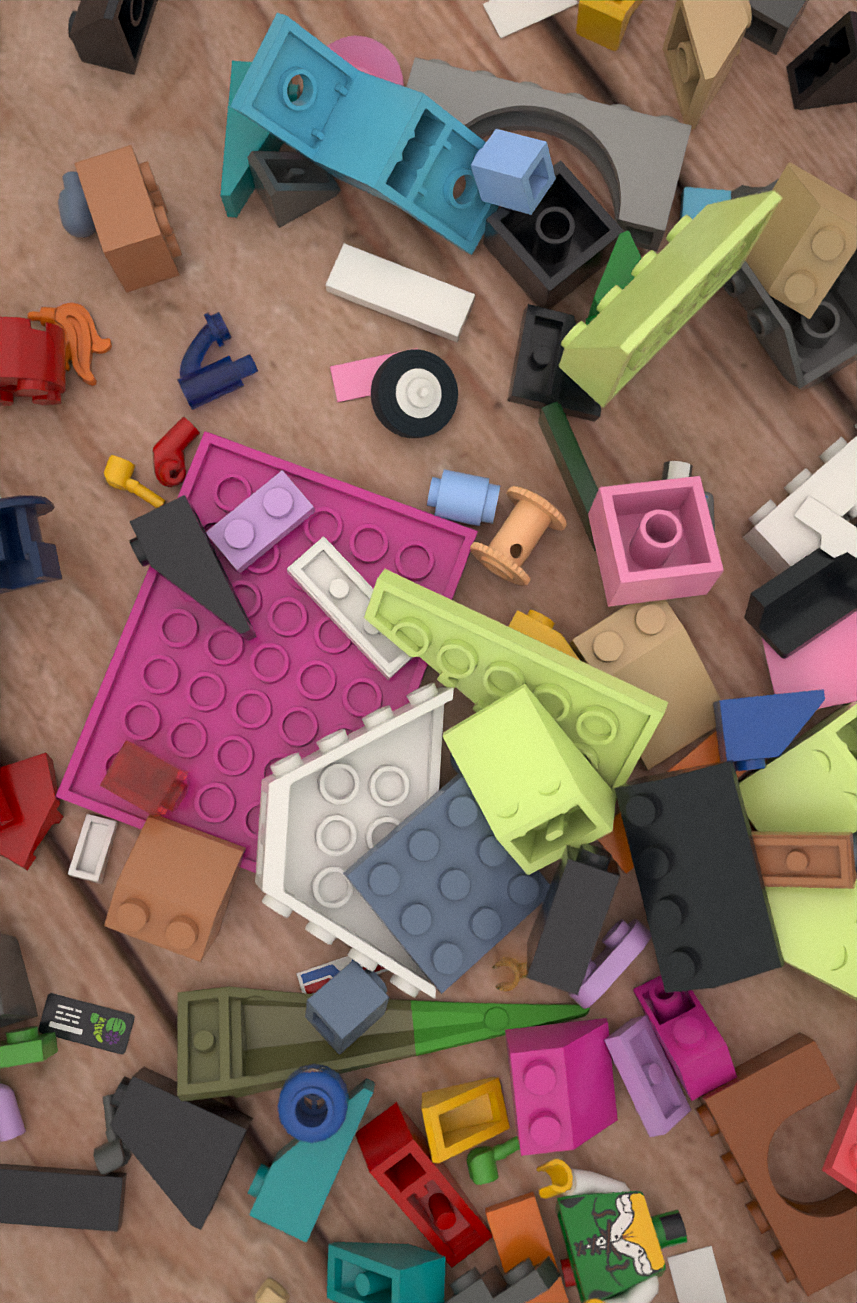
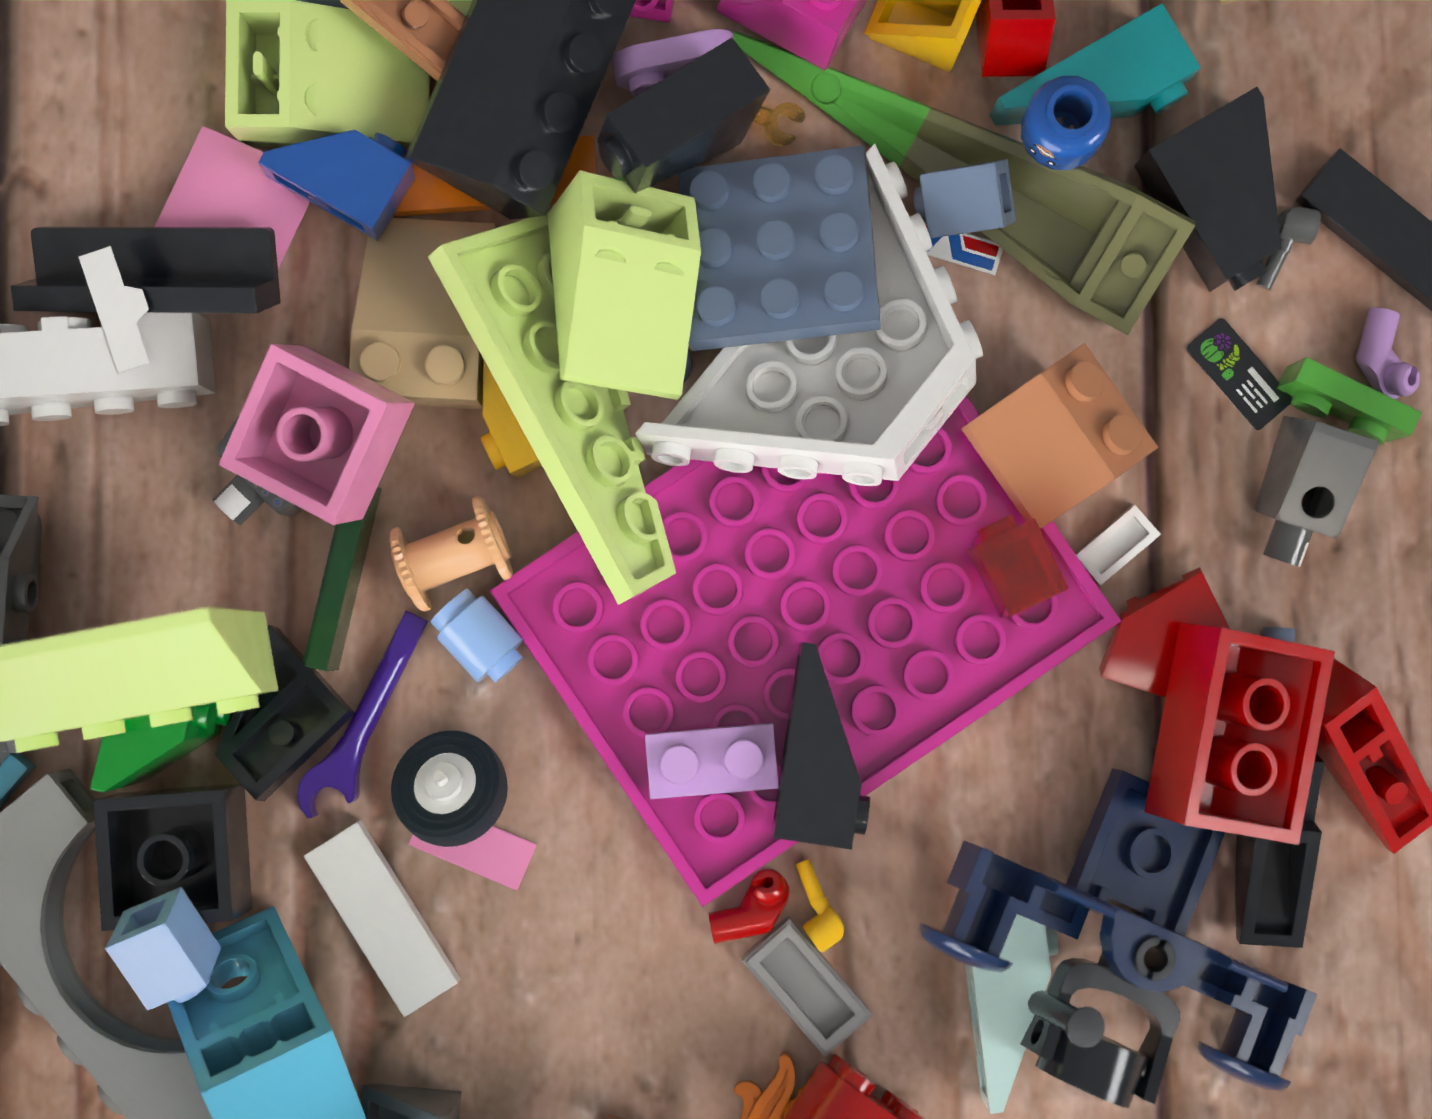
camera: 150 degrees left, 5 degrees up
clear blue plant [177,312,258,410] -> none
white tile [287,536,413,680] -> none
none -> dark purple piece [297,610,428,818]
none -> light grey tile [741,916,872,1057]

